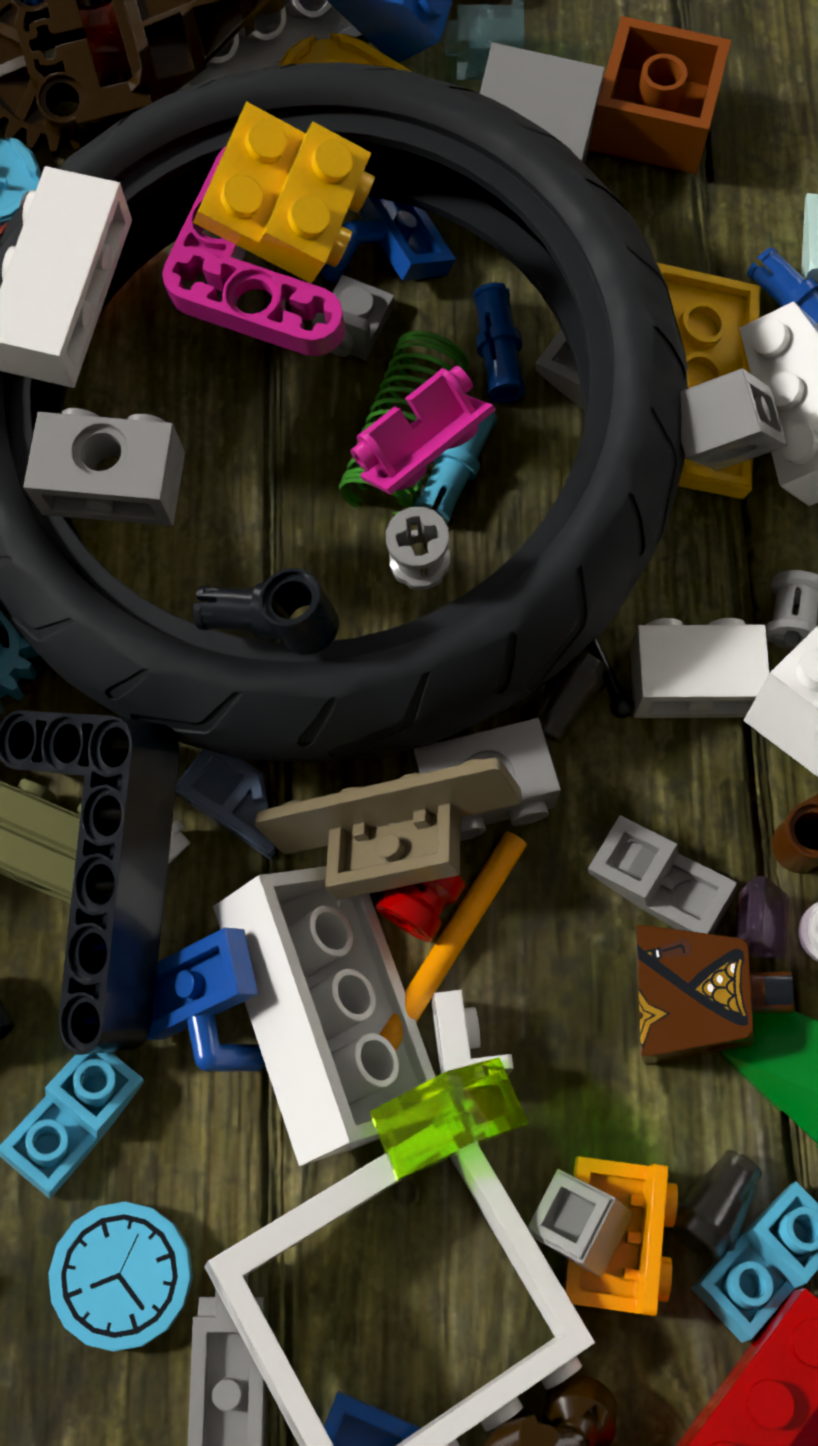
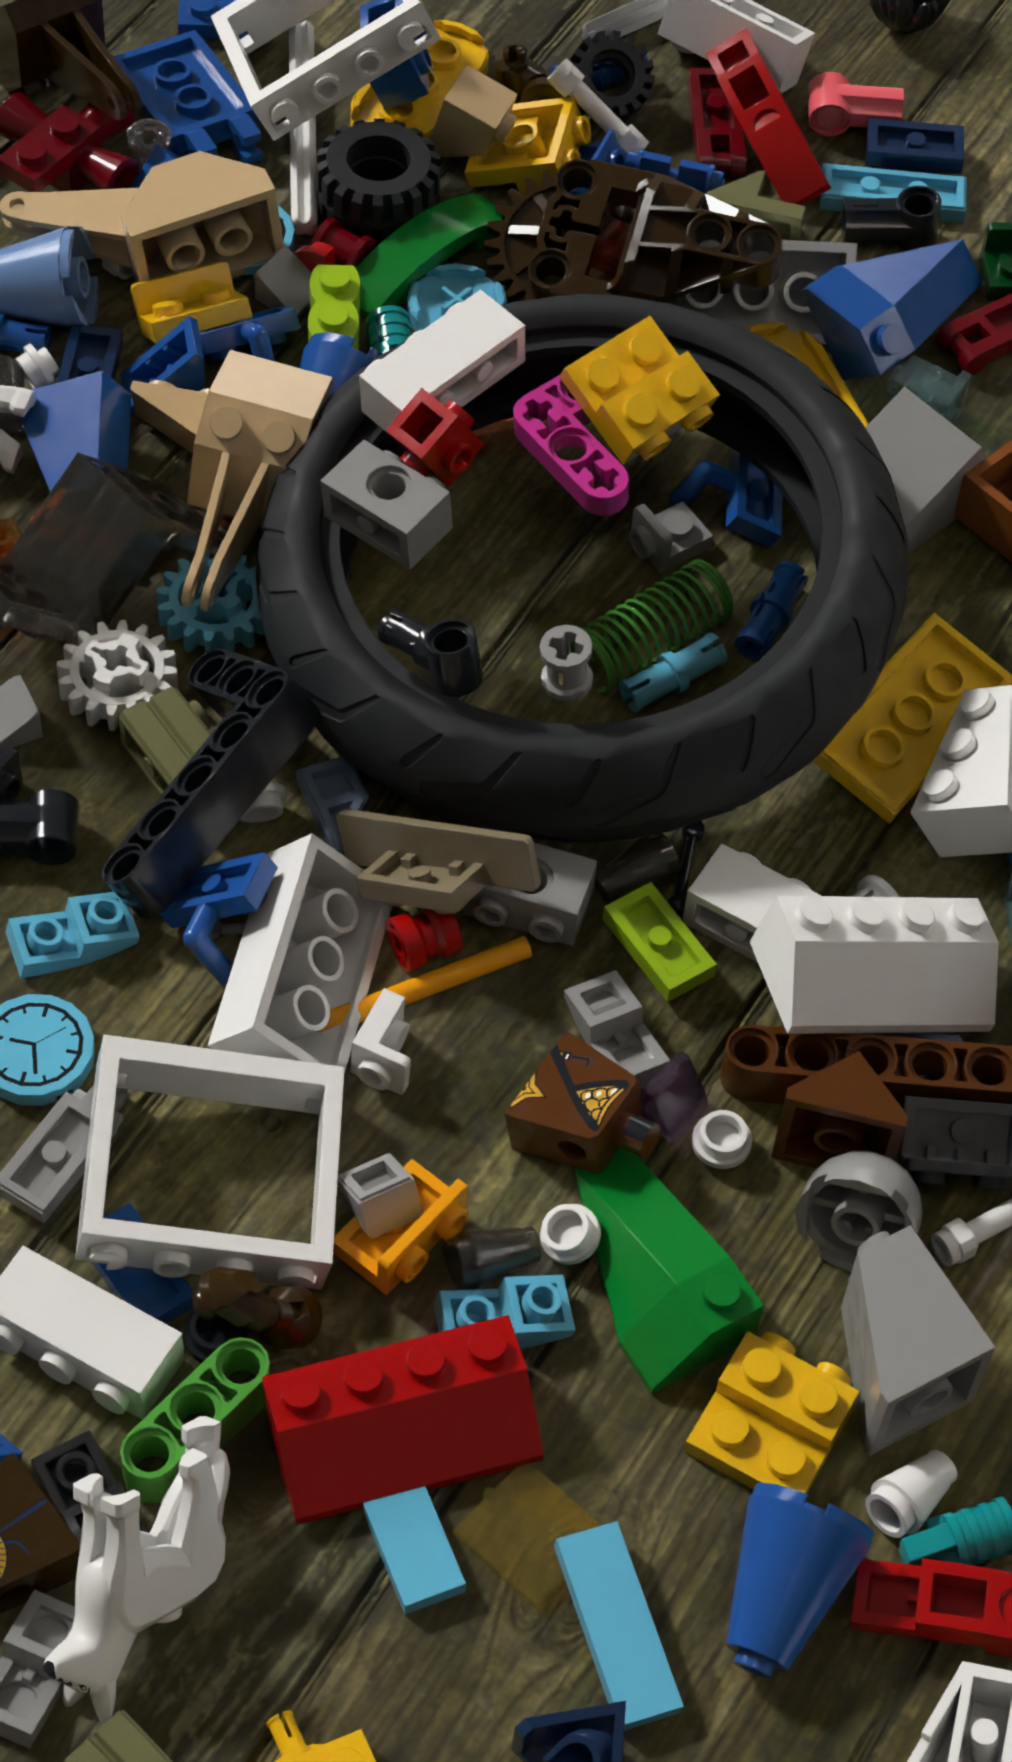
camera: 30 degrees right, 15 degrees down
dark pink hinge [350,366,496,495] -> none
clear neon green slope [369,1057,528,1181] -> none
light grey brick [680,368,788,471] -> none
none -> red brick [385,388,484,487]
none -> white plate [540,1204,601,1265]
none -> lime plate [602,882,717,1003]

